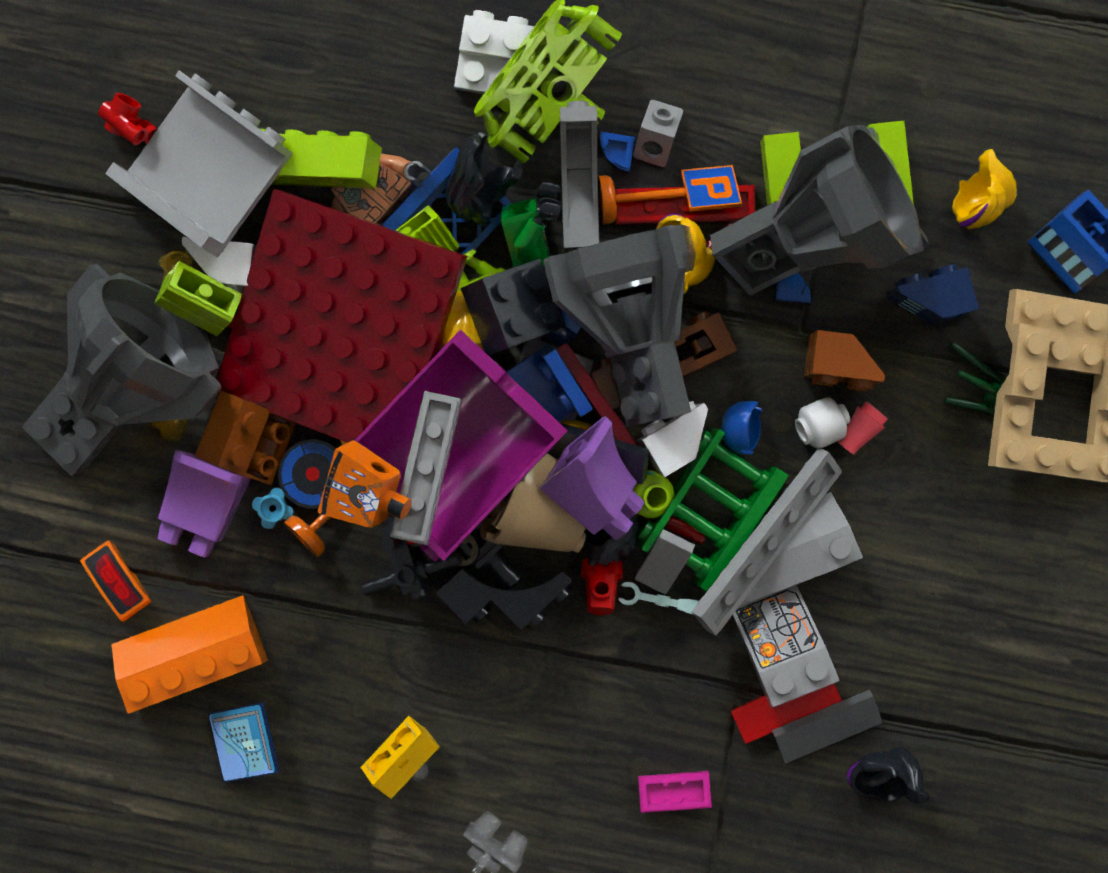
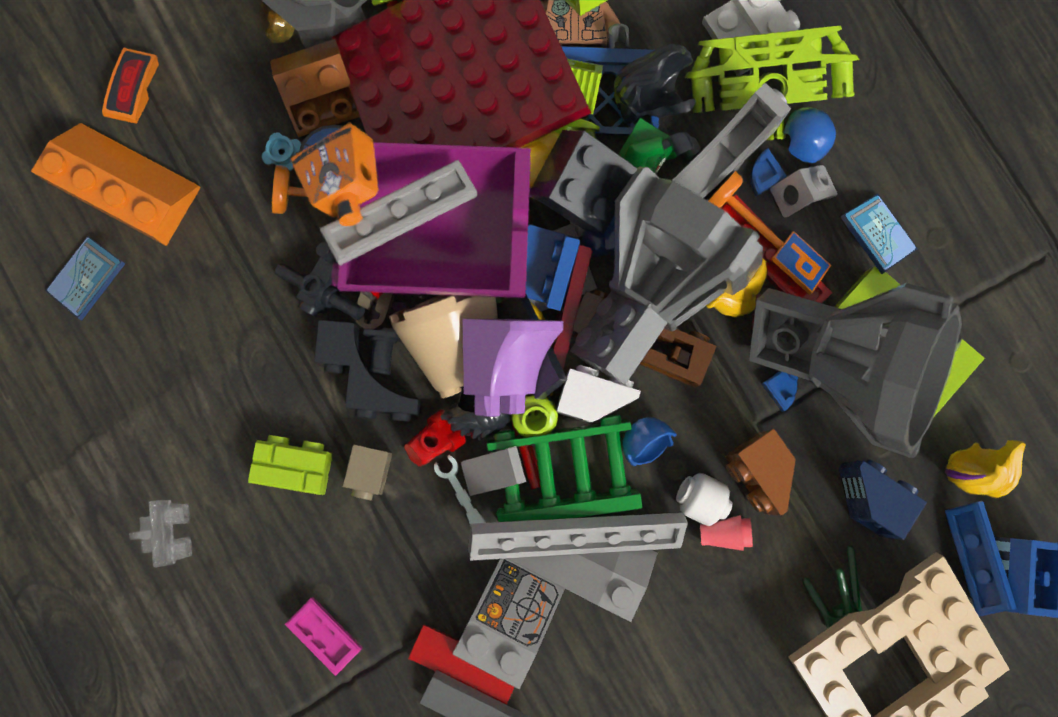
camera: 40 degrees right, 5 degrees down
medium lavender hips [158,451,251,558] -> none
yellow piece [360,716,440,799] -> none
none -> lime brick [248,435,332,495]
none -> dark tan brick [343,445,392,500]
none -> blue hair [783,107,836,163]
none -> piece [841,194,918,274]
none -> blue tile [945,501,1017,616]

